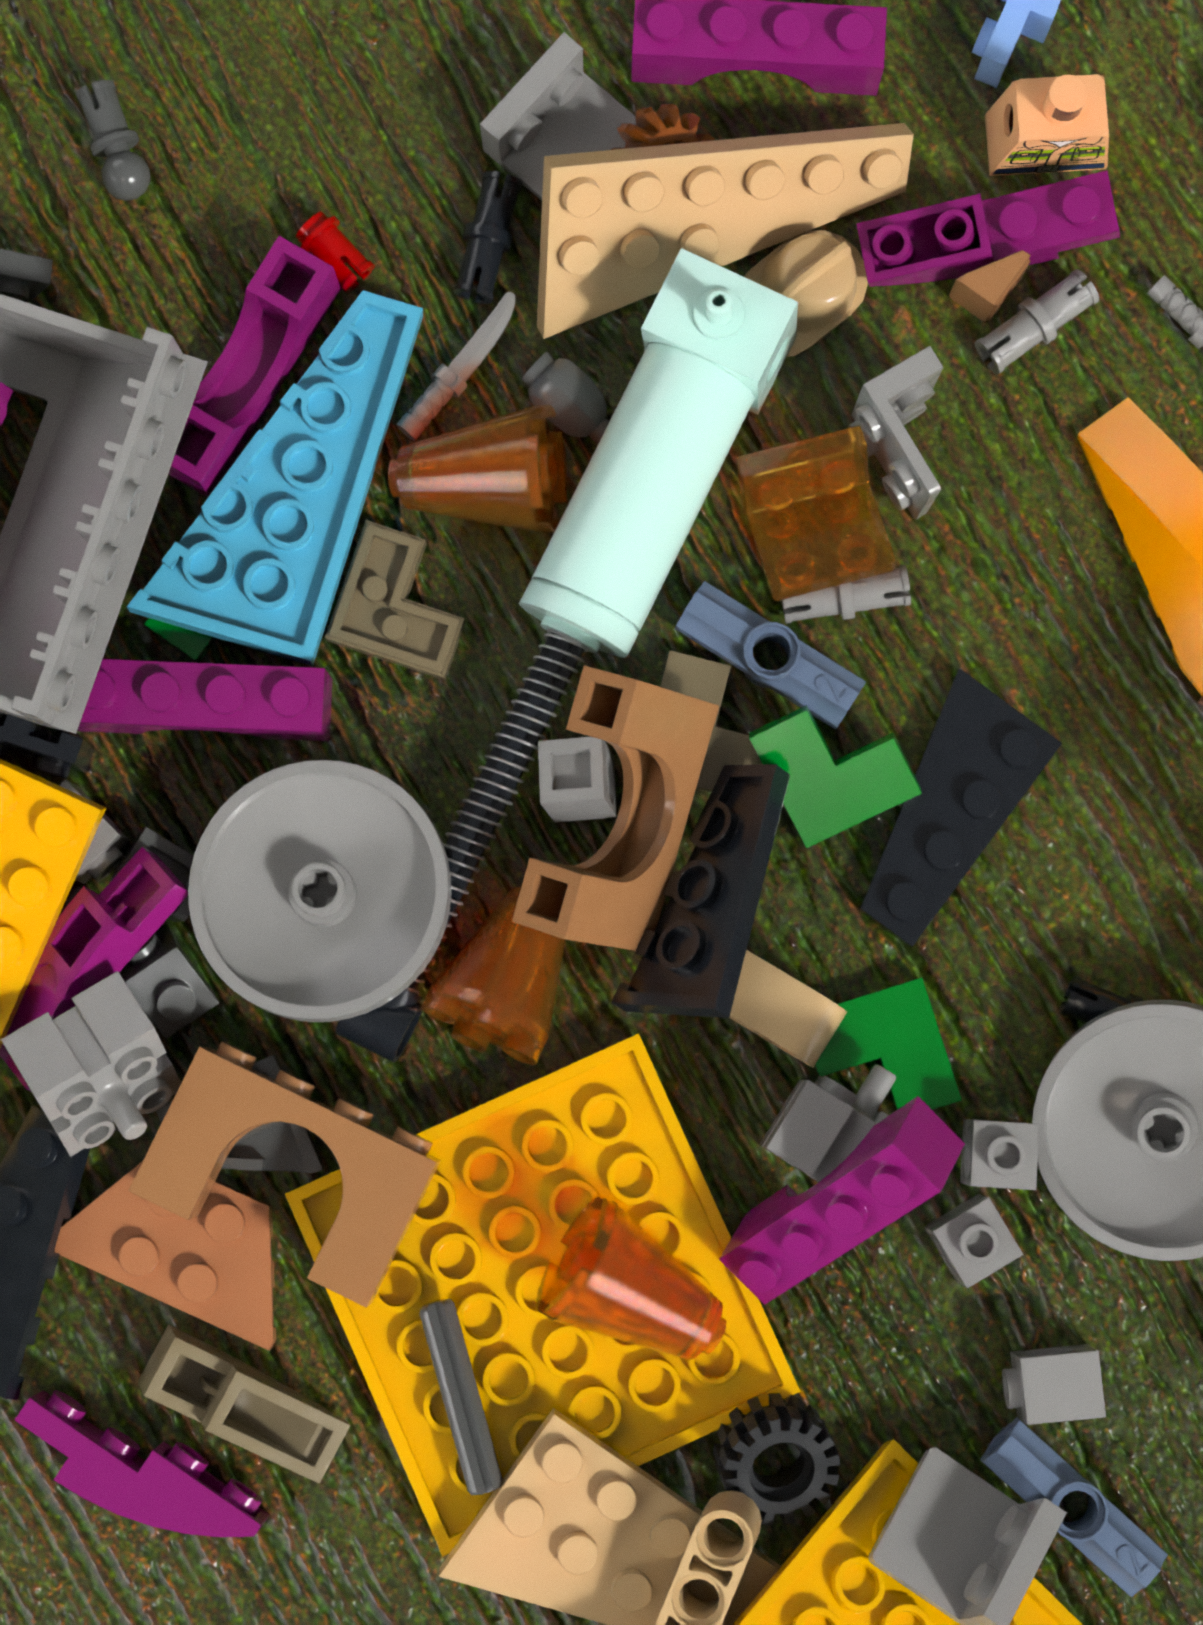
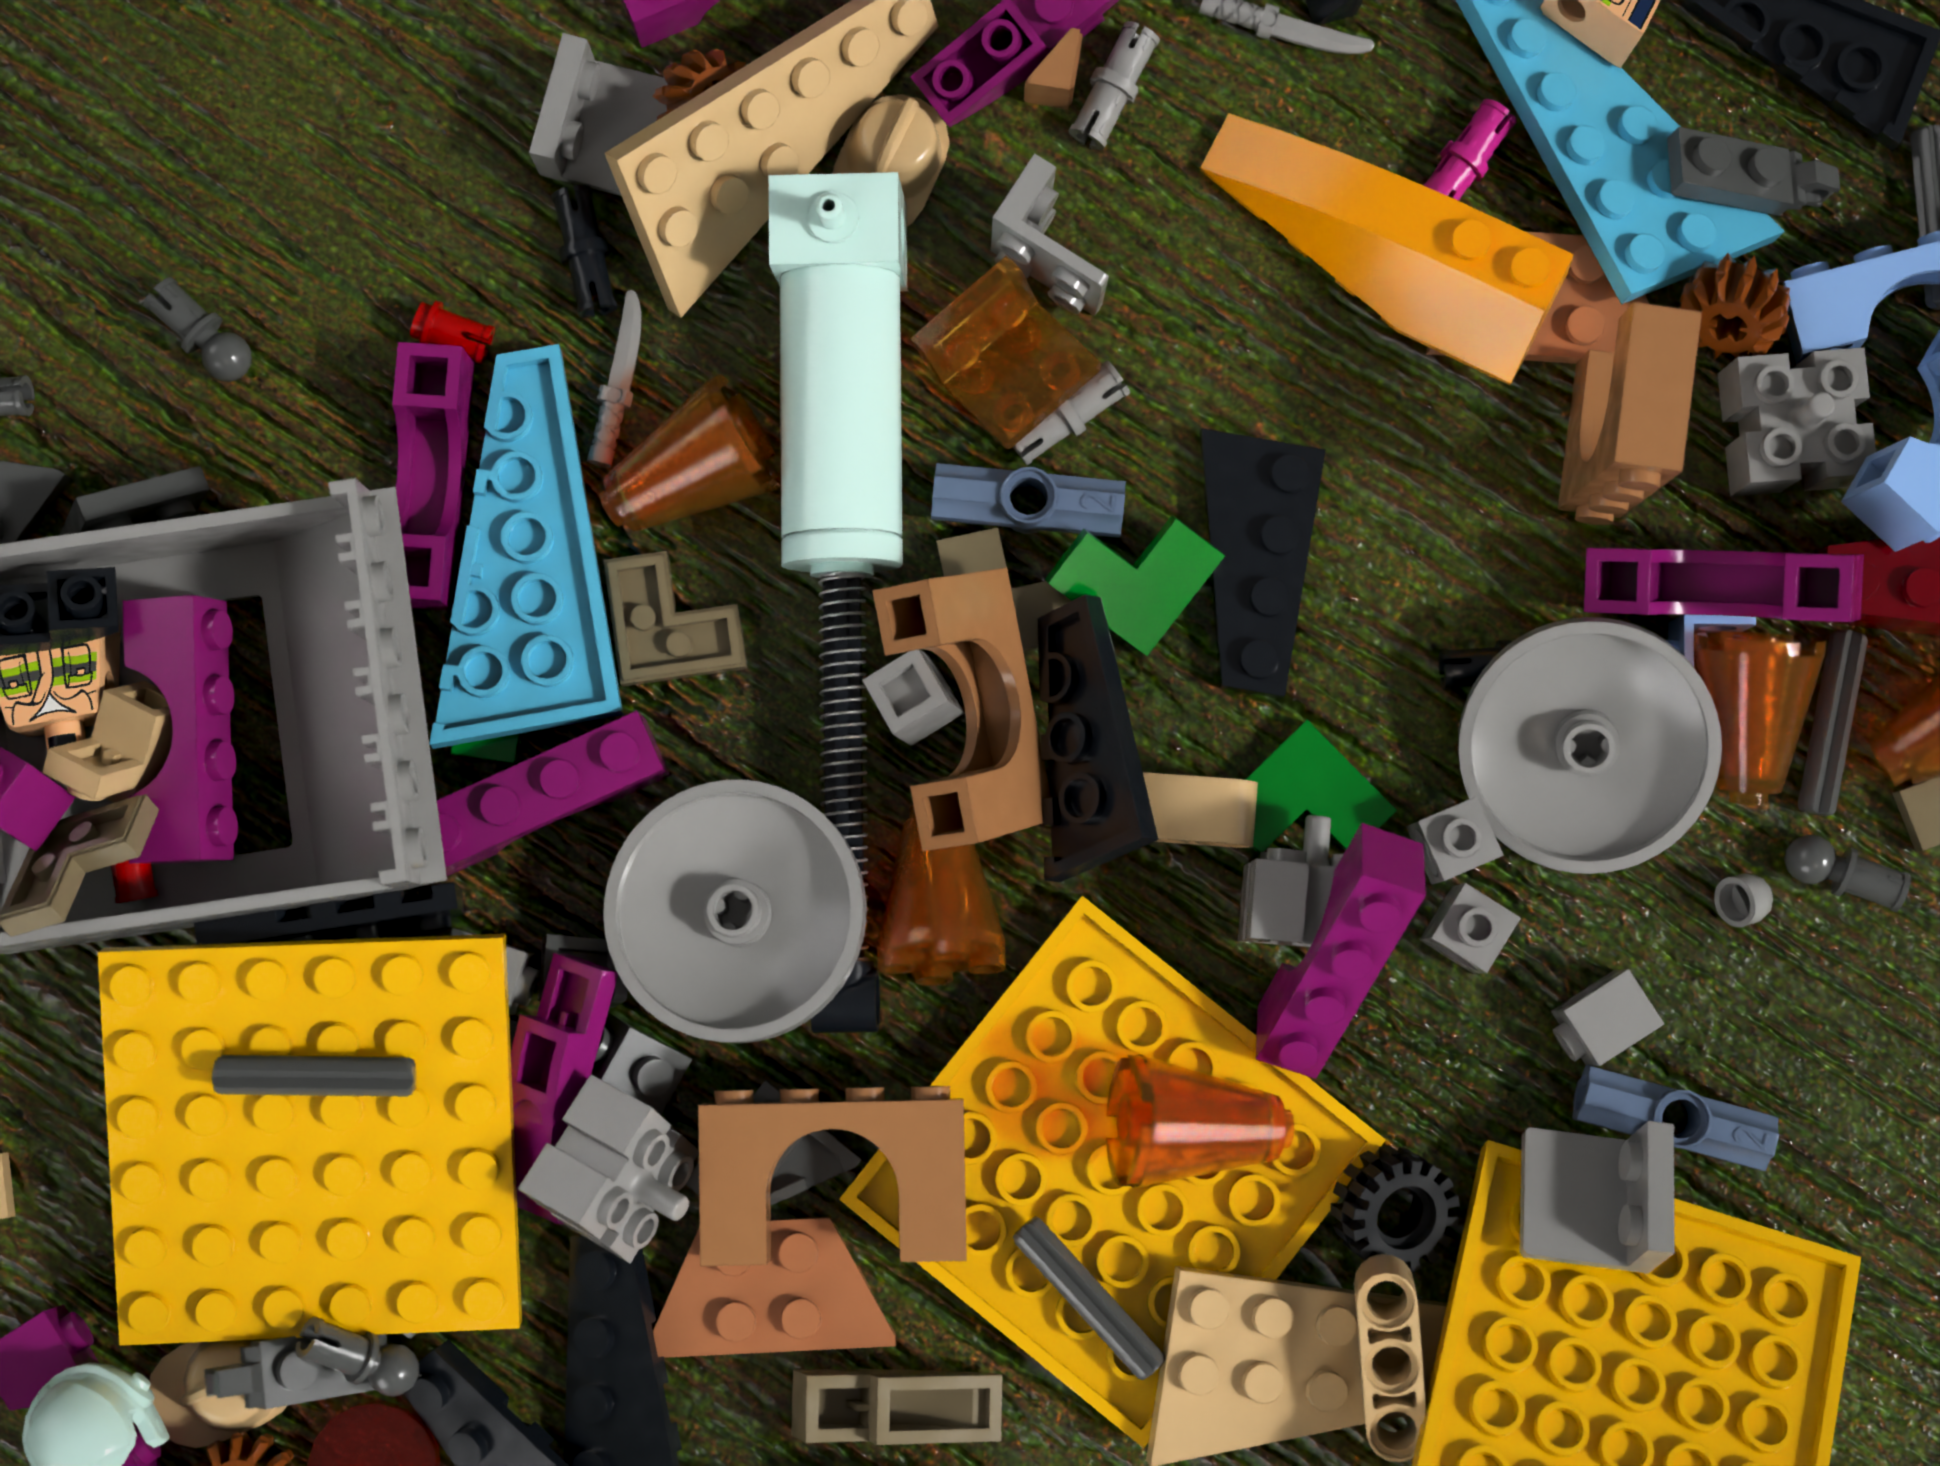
camera: 30 degrees left, 0 degrees up
dark grey plant [521,352,609,445] -> none

